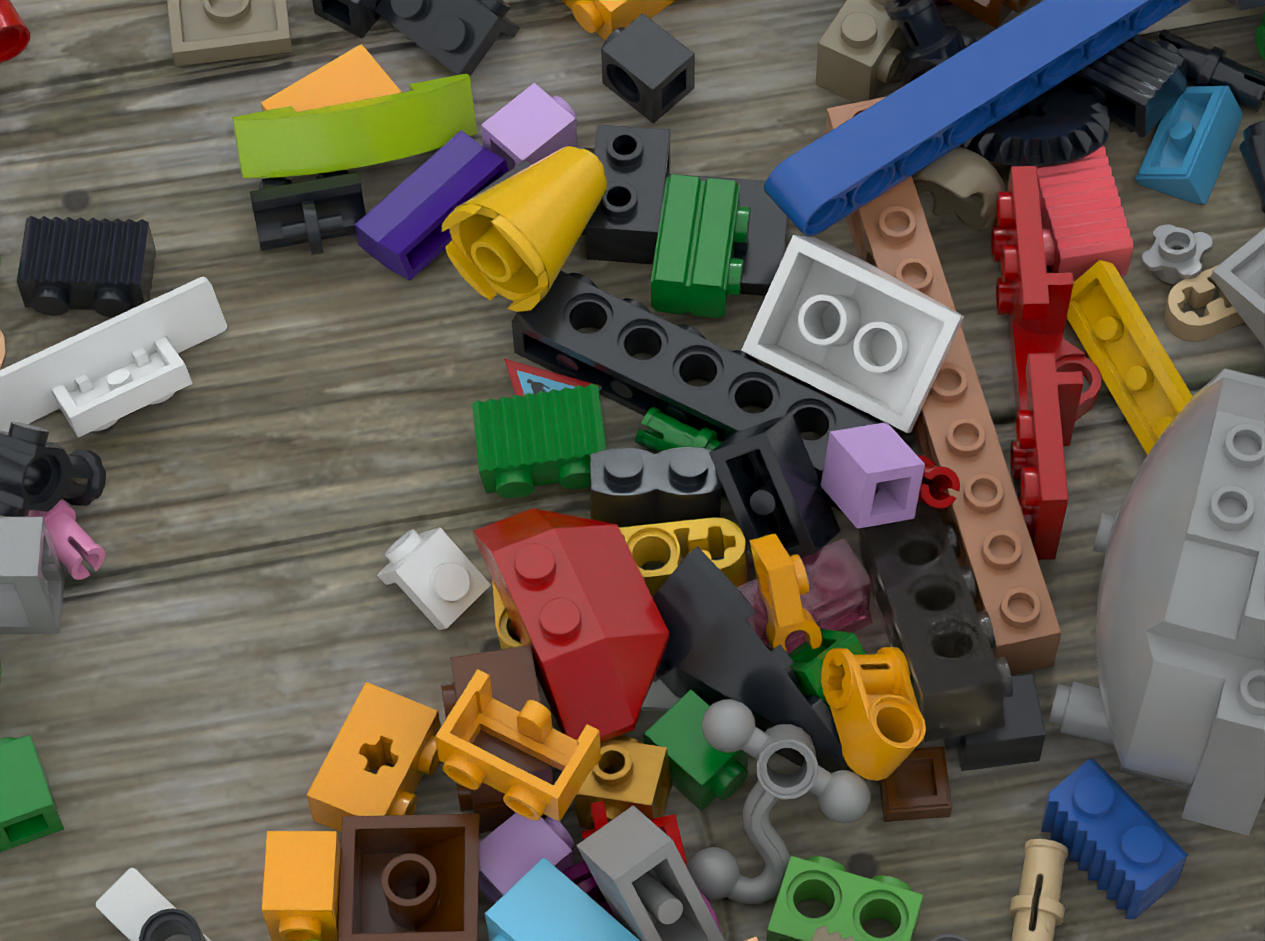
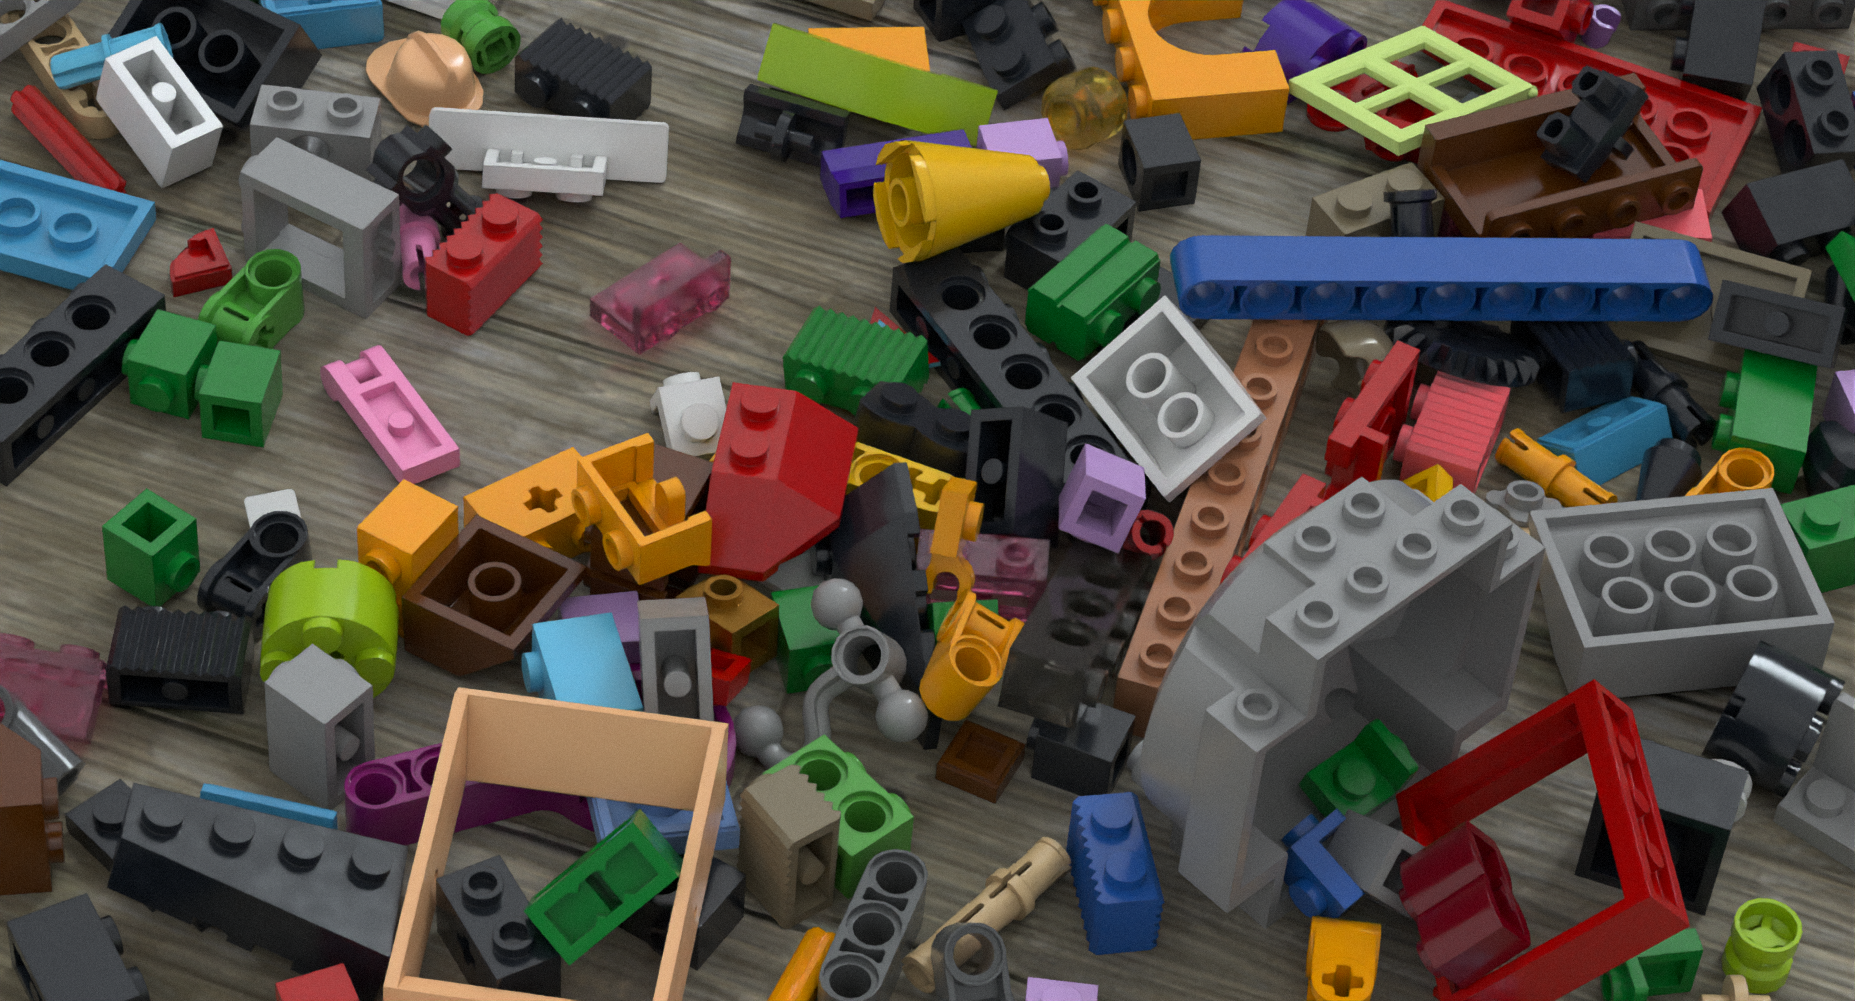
camera: 25 degrees right, 15 degrees down
none -> bright pink plate [320,345,460,484]
none -> red brick [425,193,543,336]
none -> clear pink bracket [590,243,731,355]
none -> clear yellow head [1041,66,1128,150]
none -> light orange pin [1495,428,1618,507]

